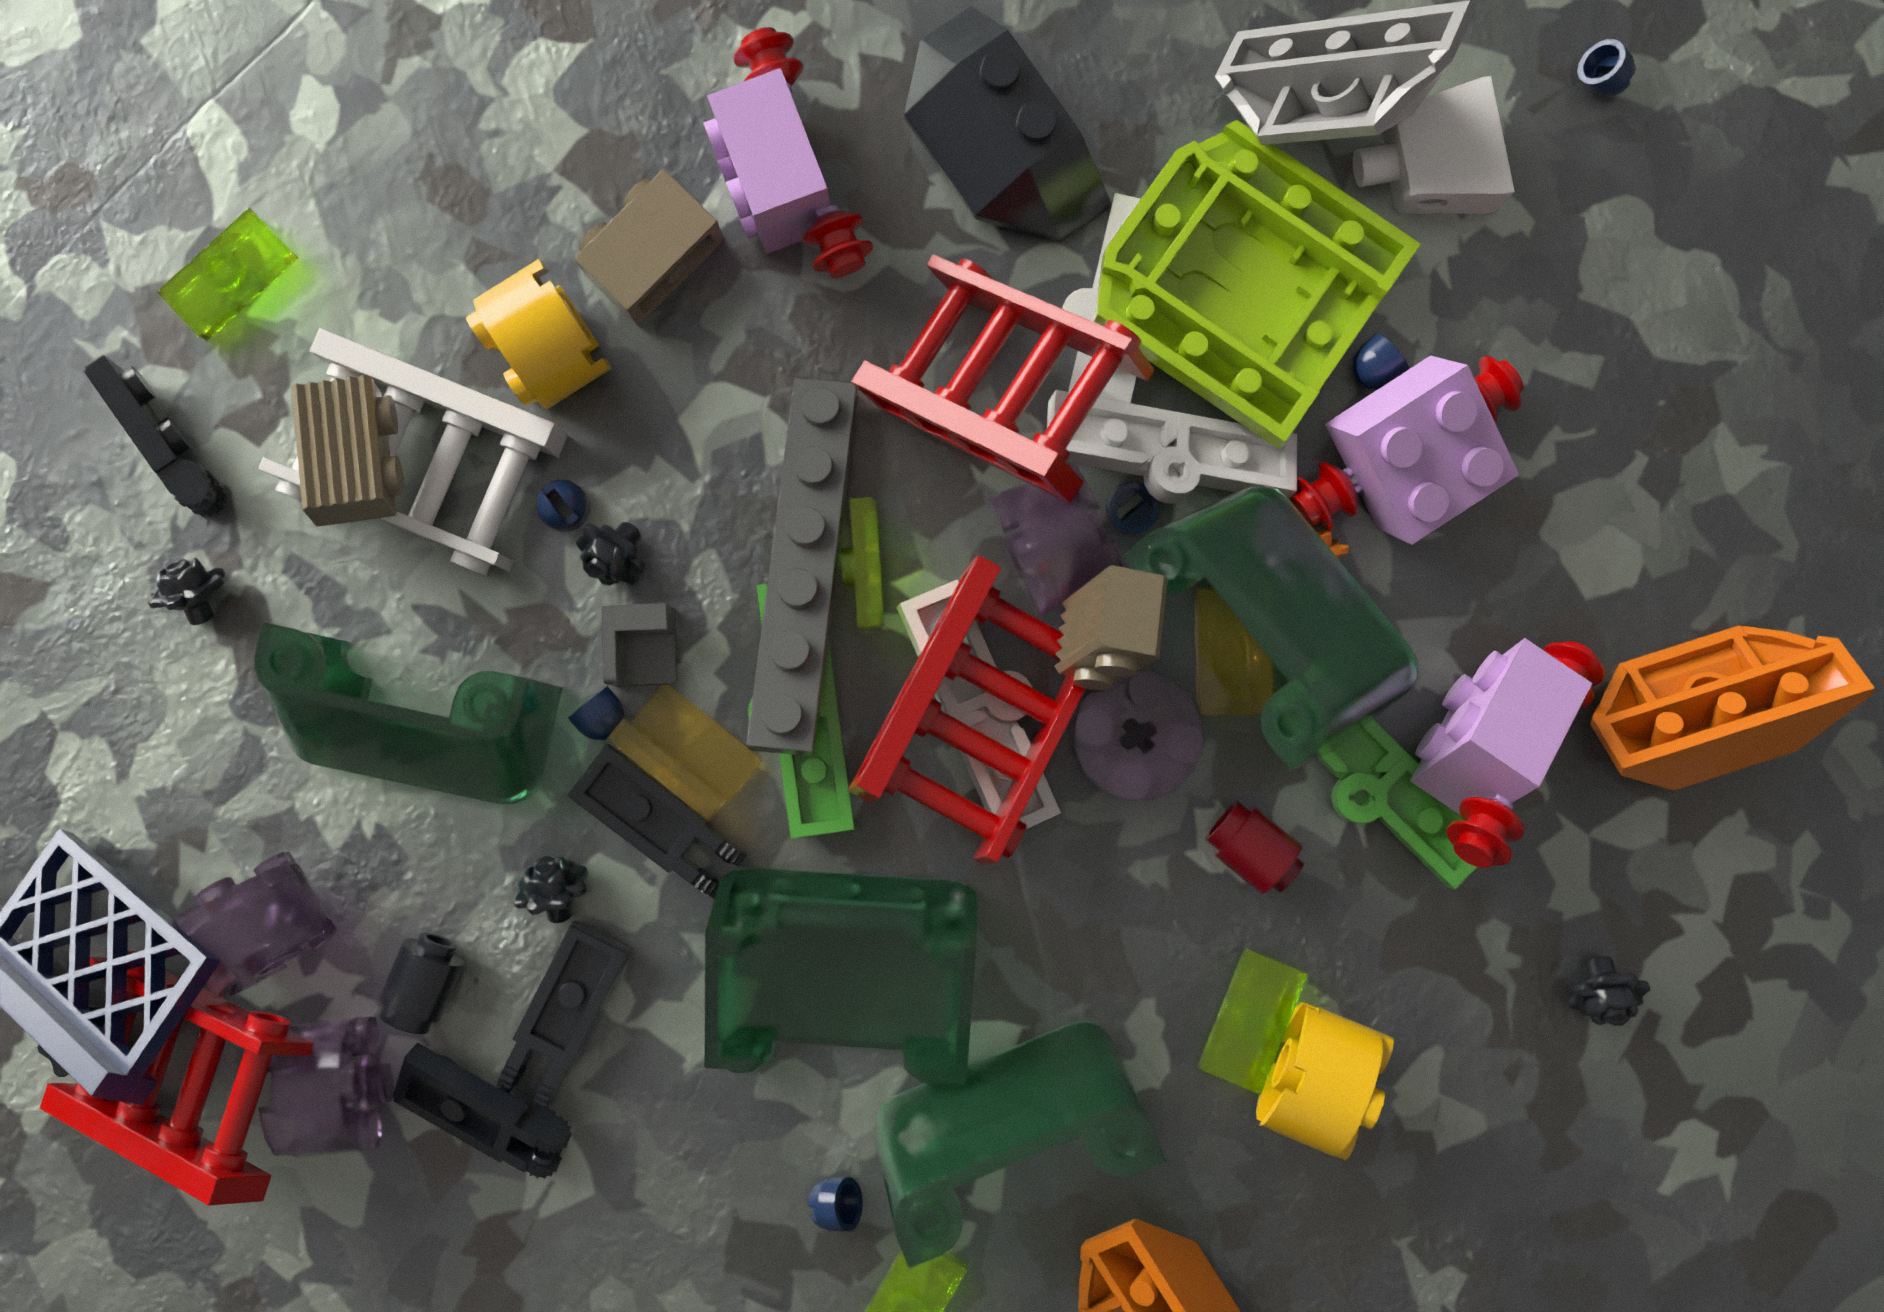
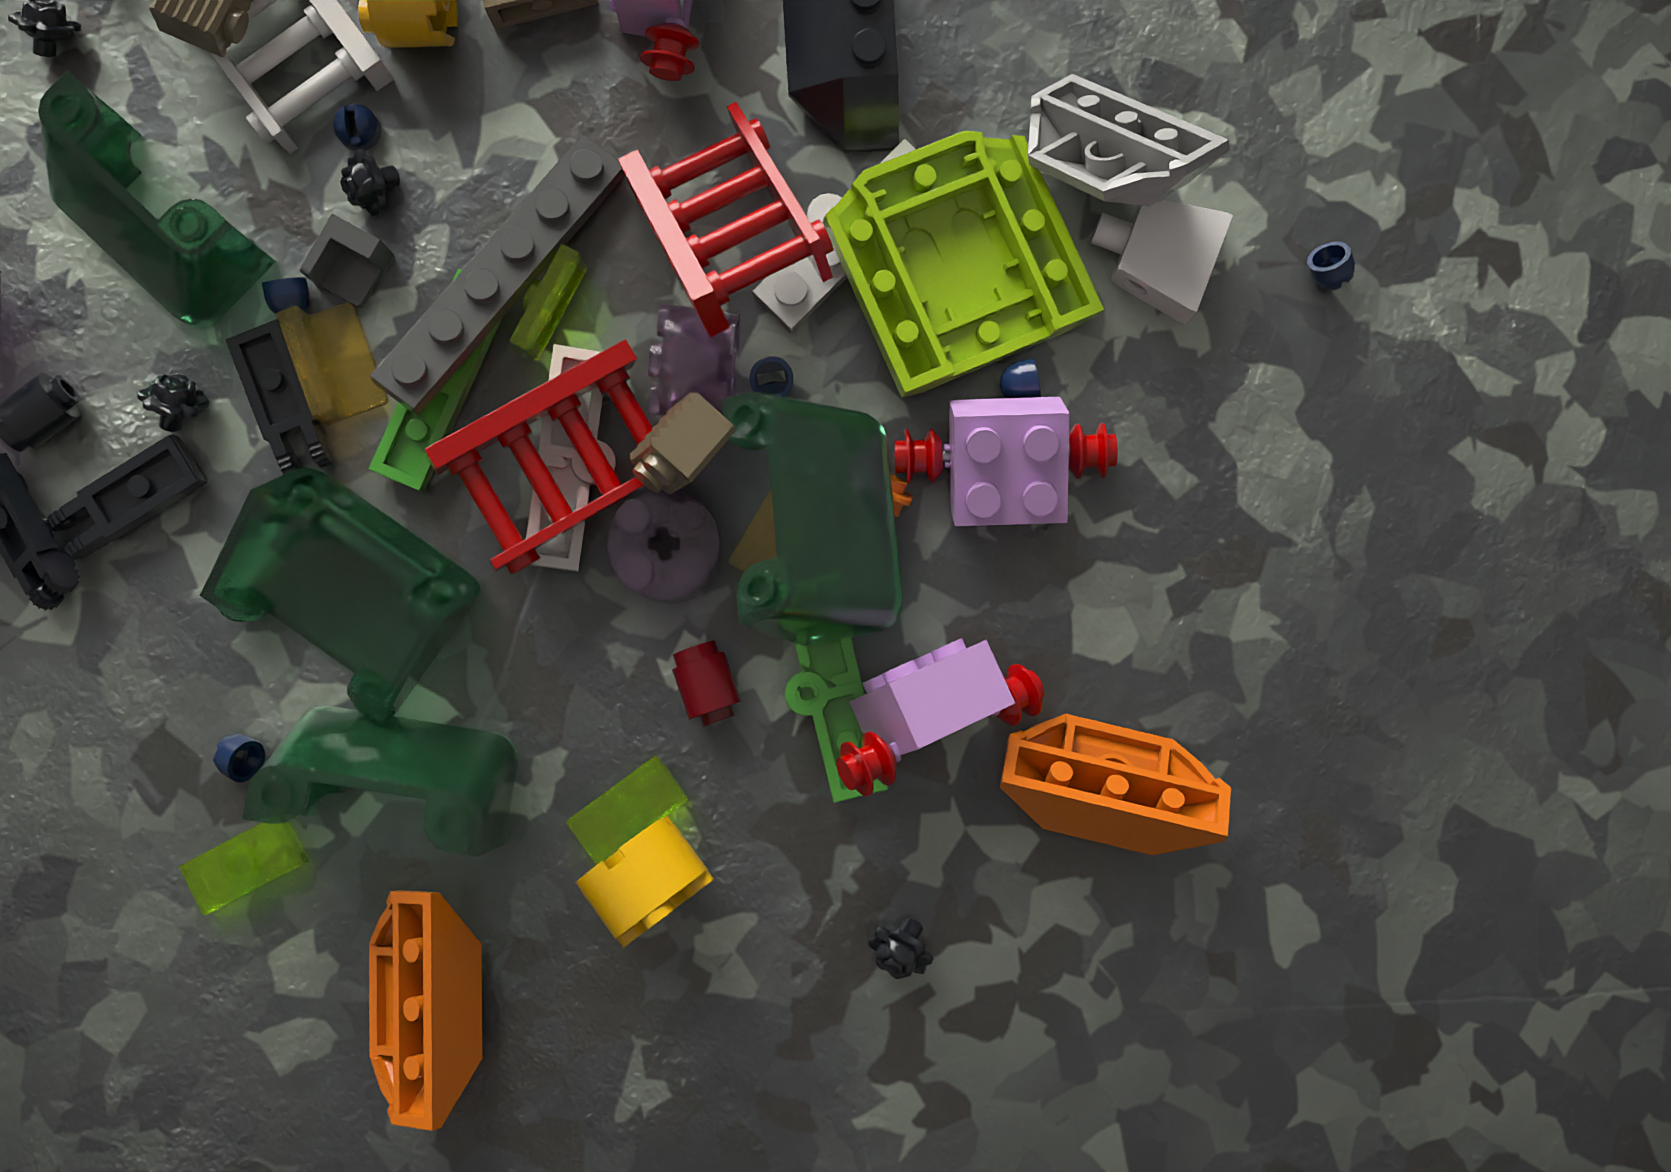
camera: 25 degrees right, 0 degrees up
white hinge [1047,390,1297,503] -> none

